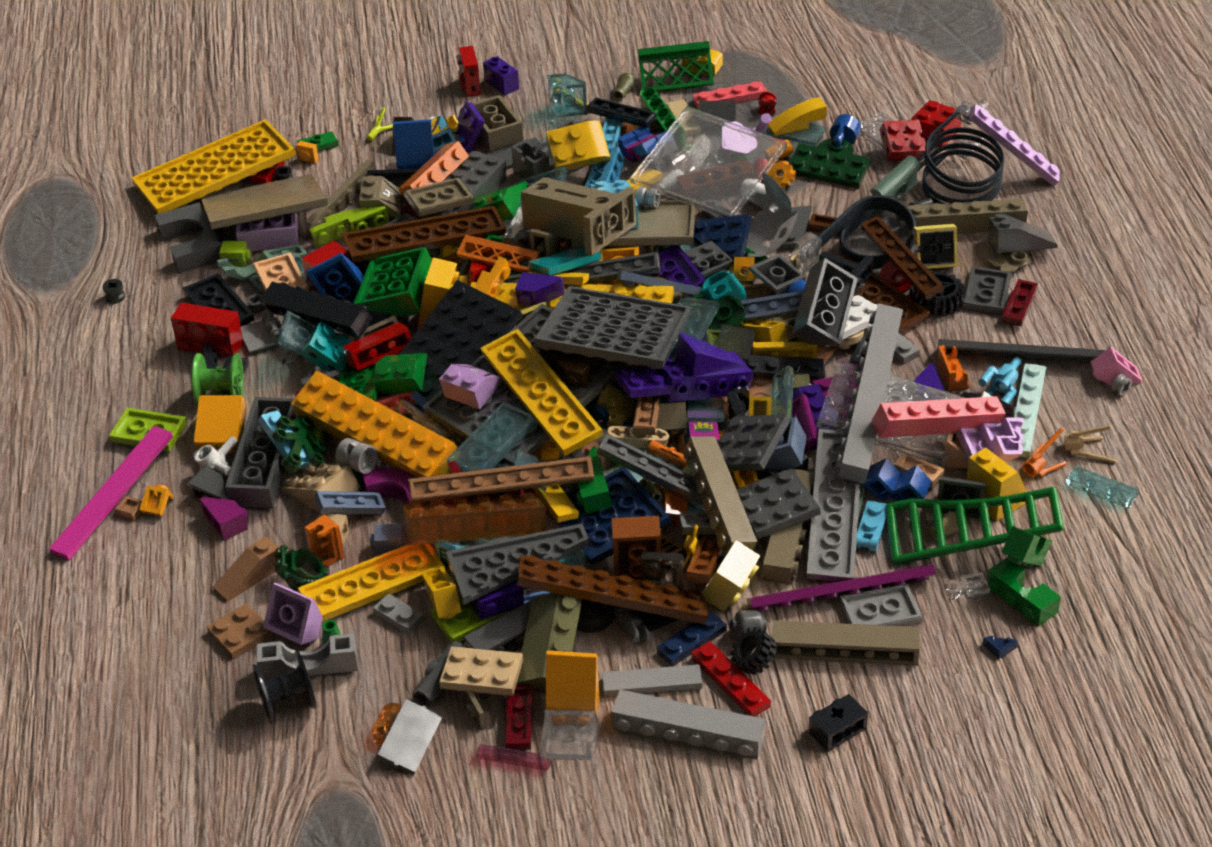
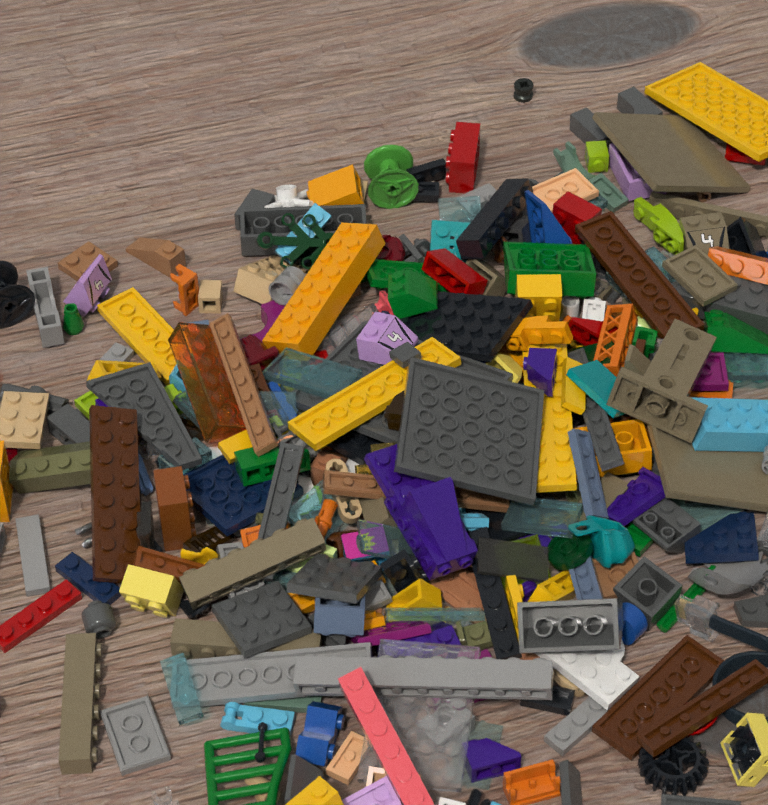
camera: 80 degrees right, 5 degrees up
dark pink tile [49,426,173,560] -> none
lime plate [109,407,187,452] -> none
medium nougat tile [114,496,142,521] -> none
light orange bracket [139,484,174,517] -> none
black plate [182,273,255,326] -> none
magenta slope [200,497,248,540] -> none
dark green piece [274,545,328,591] -> none
black bush [275,166,293,181] -> none
sand blue plate [314,491,386,514] -> none
light orange brick [730,257,758,285] -> none
black tyre [730,627,777,675] -> none
magenta plate [746,565,936,611] -> none
black bracket [819,251,874,296] -> none
none -> clear light blue tile [160,652,204,725]
none -> black hinge [255,722,268,763]
none -> dark grey tile [389,342,421,368]

